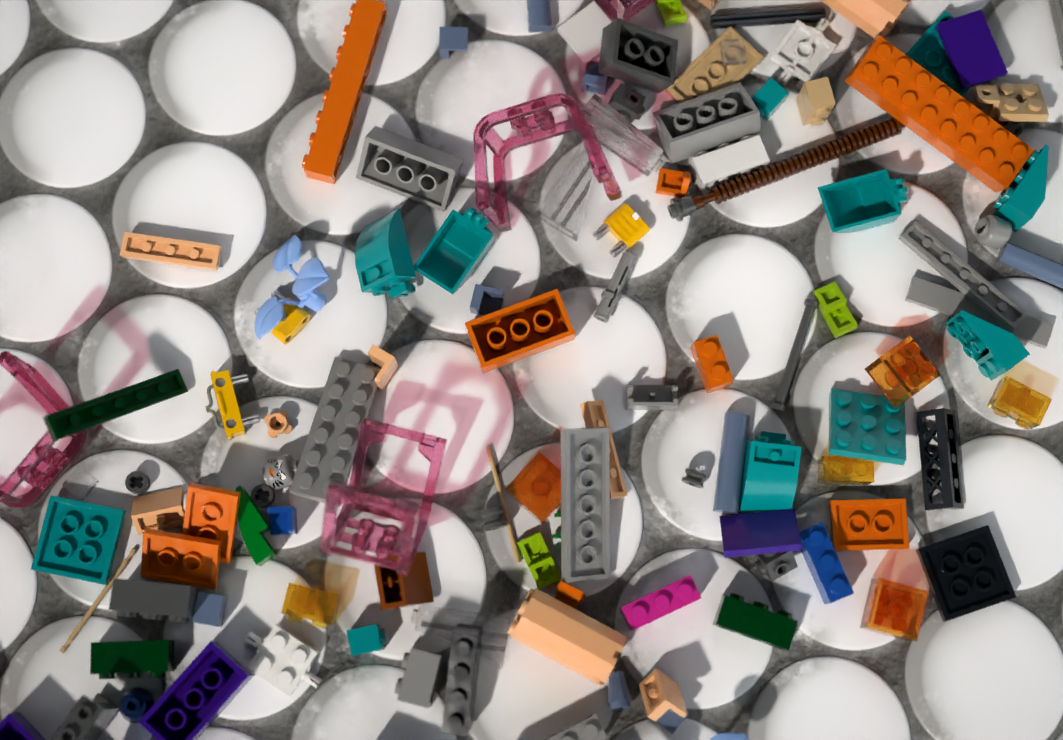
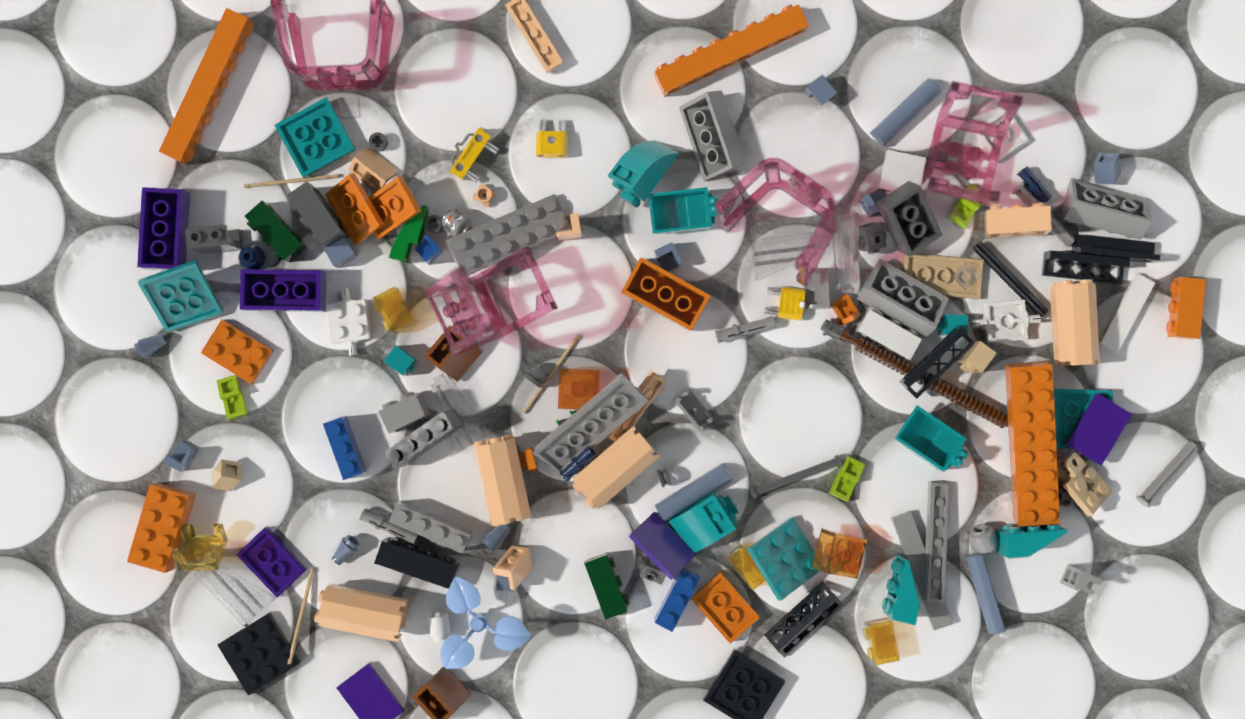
camera: 55 degrees right, 10 degrees up
dark green tile [43,369,188,442] -> none
light blue plant [255,235,330,340] -> none
lime slope [516,531,561,589] -> none
dark pink arch [619,575,701,631] -> none
orange brick [690,335,734,394] -> none
clear orange brick [860,577,928,642] -> none
none -> dark blue pin [560,446,597,482]
none -> light nougat brick [572,426,660,509]
none -> light grey hinge [803,268,830,310]
none -> black fence [899,326,975,399]

